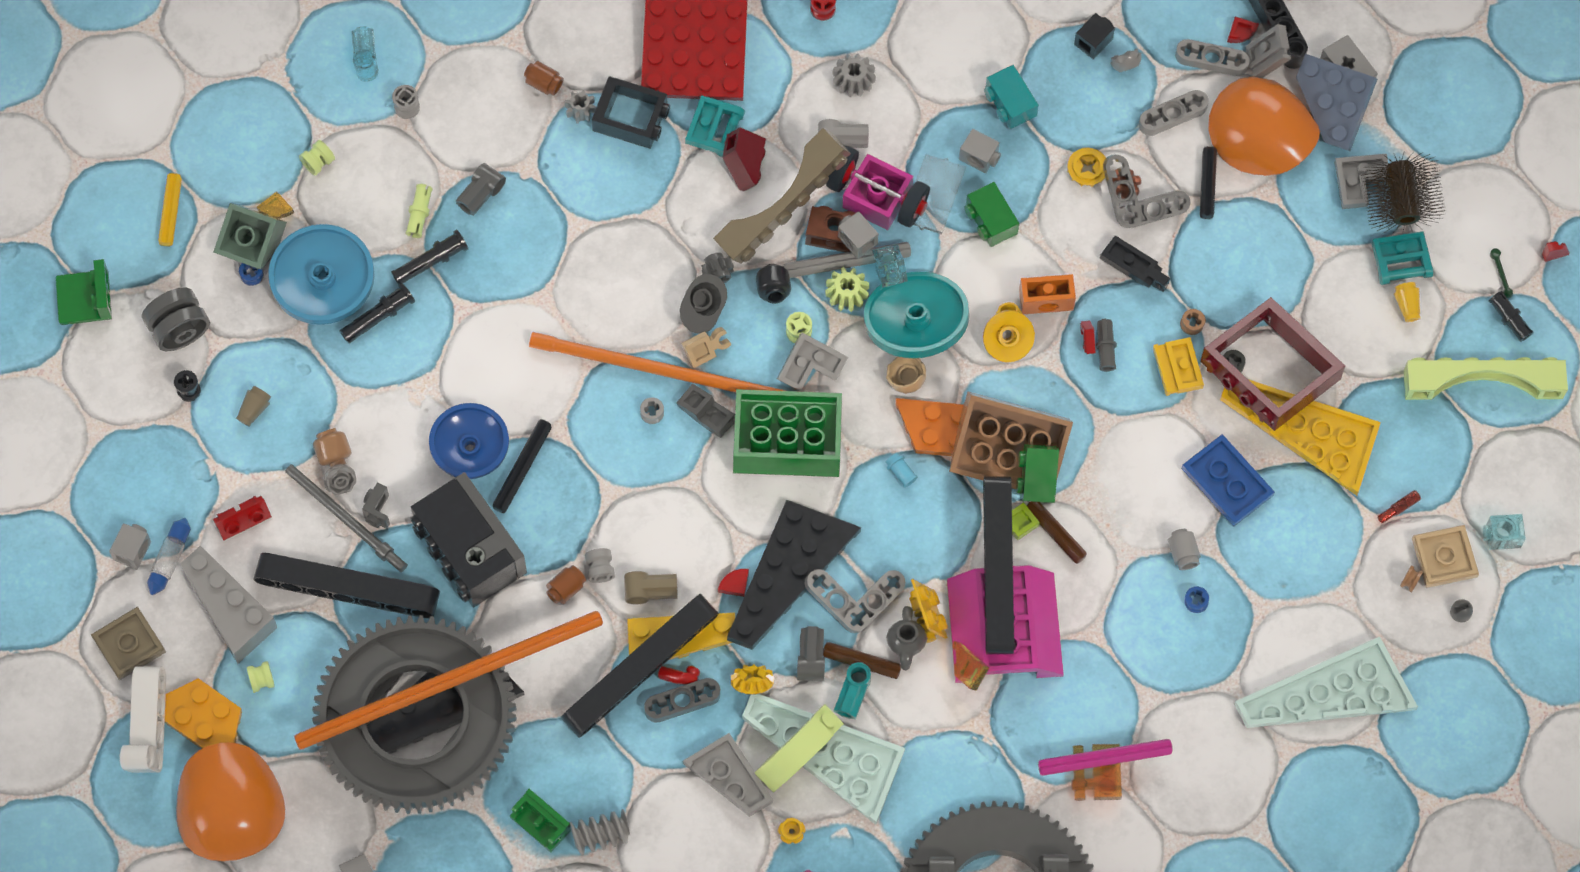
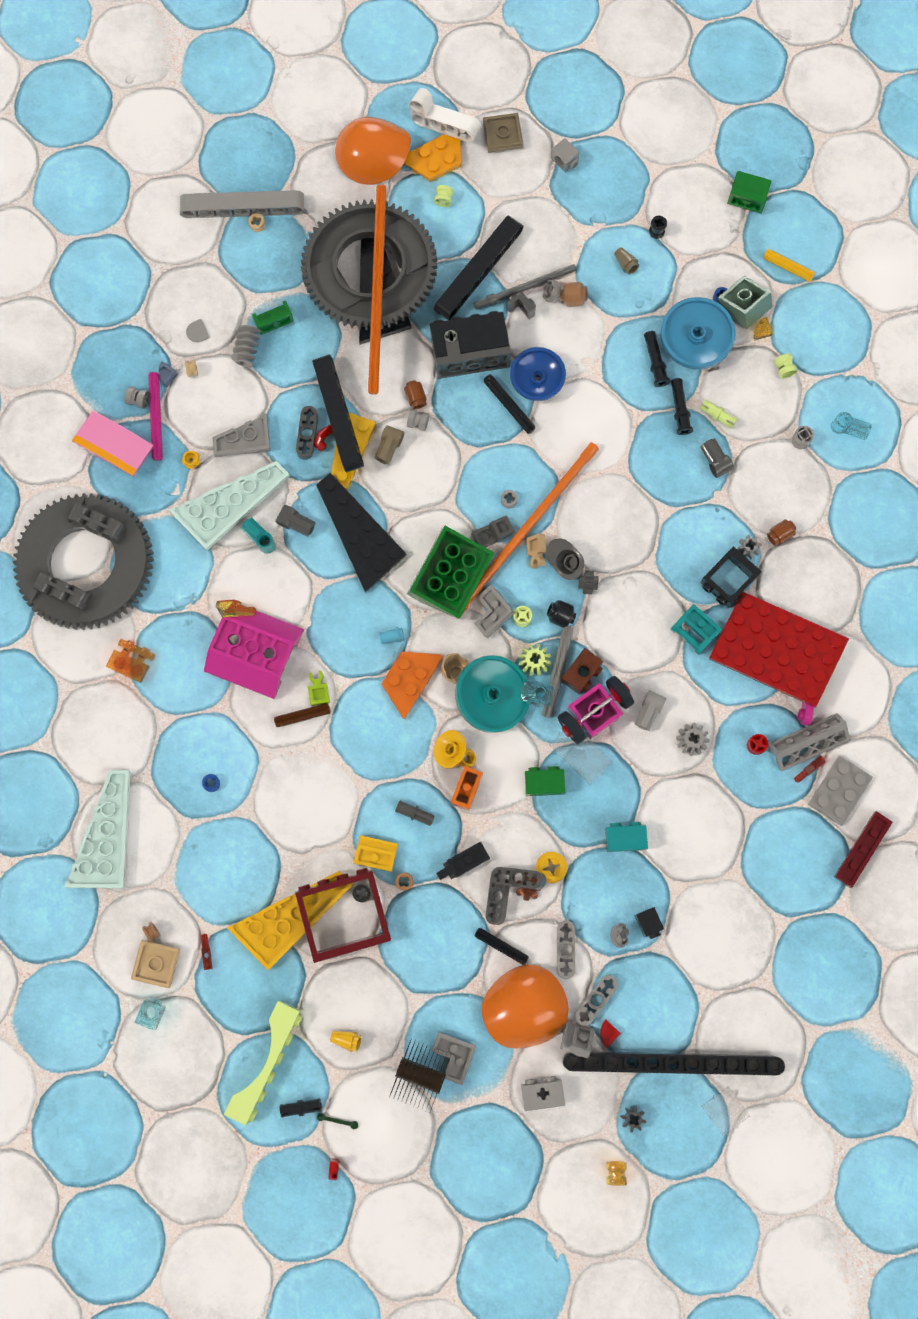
camera: 120 degrees right, 10 degrees up
dark grey wheel [141,287,210,352] -> none
piece [147,518,191,595] -> none
light grey wedge [180,546,277,664] -> none
red hinge [213,496,272,541] -> none
dark tan arch [713,128,851,264] -> none
red tile [718,569,749,597] -> none
dark red slope [722,127,766,192] -> none
yellow gear [731,664,774,694] -> none
yellowish green arch [755,704,844,792] -> none
light grey beam [805,569,905,633] -> none
reddish brown axle [823,642,901,679] -> none
light grey brick [838,211,879,259] -> none
dark grey piece [886,606,927,671] -> none
yellow hinge [909,579,948,643] -> none
medium nougat slope [949,391,1073,489] -> none
light grey brick [959,128,1001,173] -> none
black beam [983,476,1014,655] -> none
green brick [1016,444,1059,503] -> none
dark pink axle [1038,739,1173,776] -> none
red tile [1080,320,1096,354] -> none
light grey brick [1168,529,1201,570] -> none
blue plate [1181,434,1275,527] -> none
sand blue plate [1296,54,1378,151] -> none
teal plate [1372,231,1433,285] -> none
dark grey hinge [1450,599,1473,622] -> none

